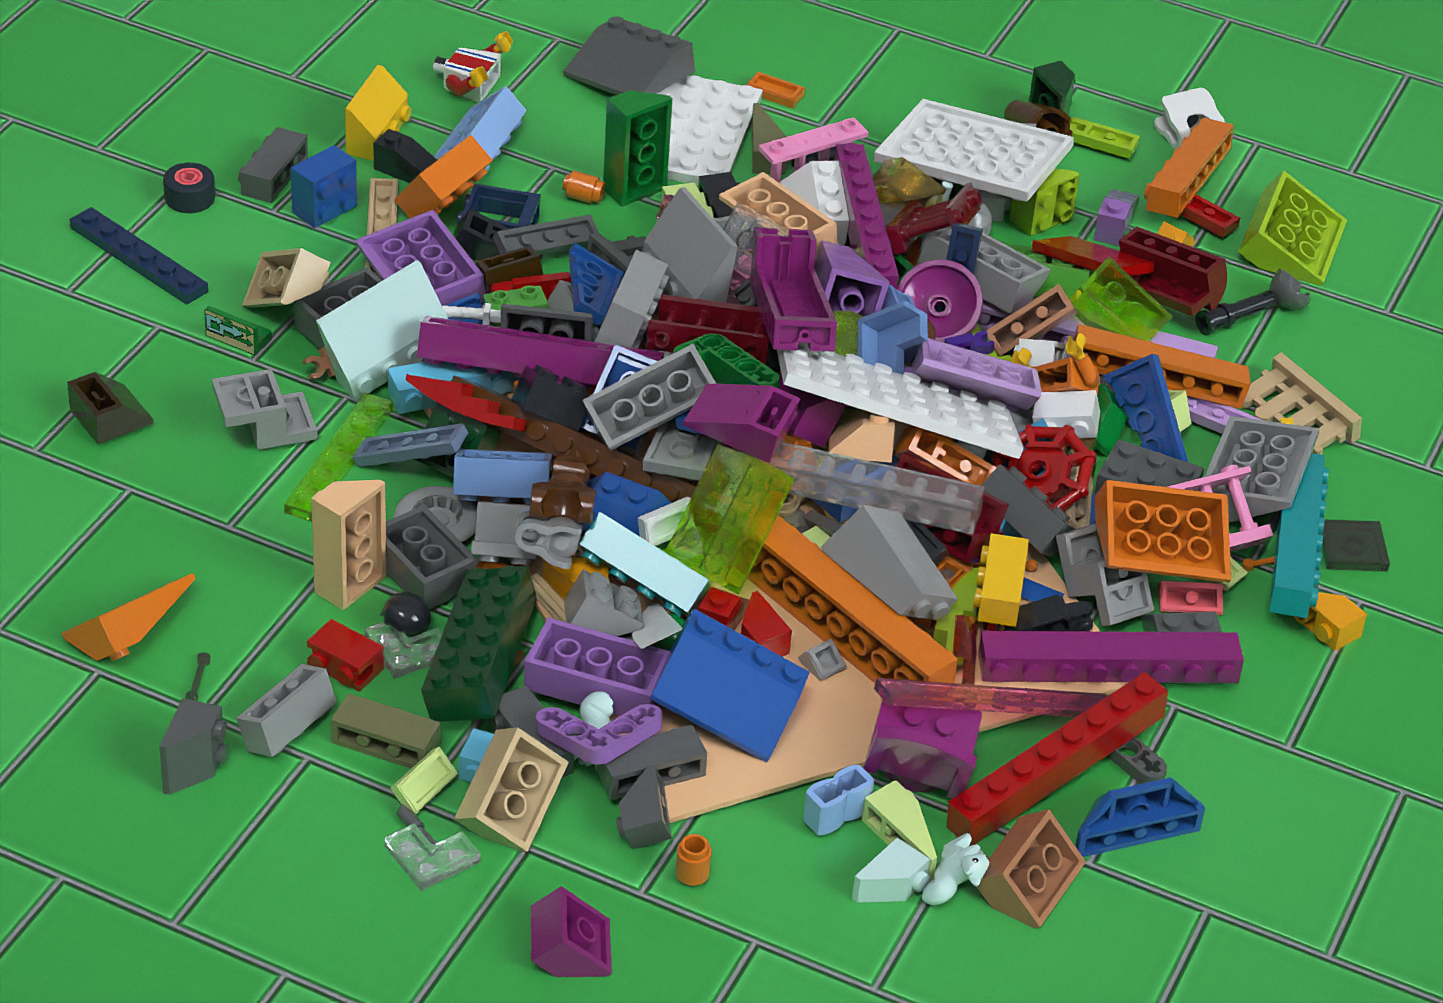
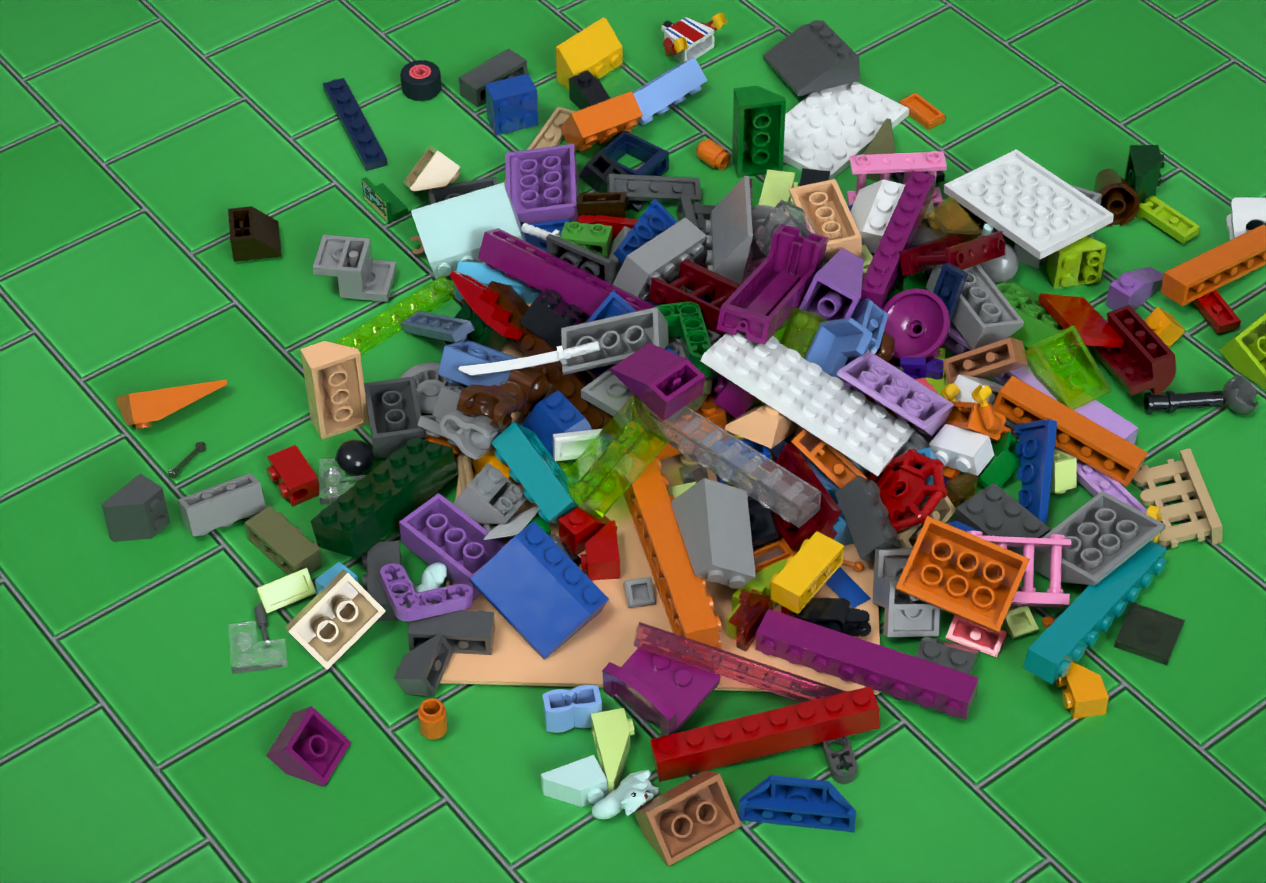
camera: 30 degrees right, 5 degrees up
none -> white sword [458,341,601,376]

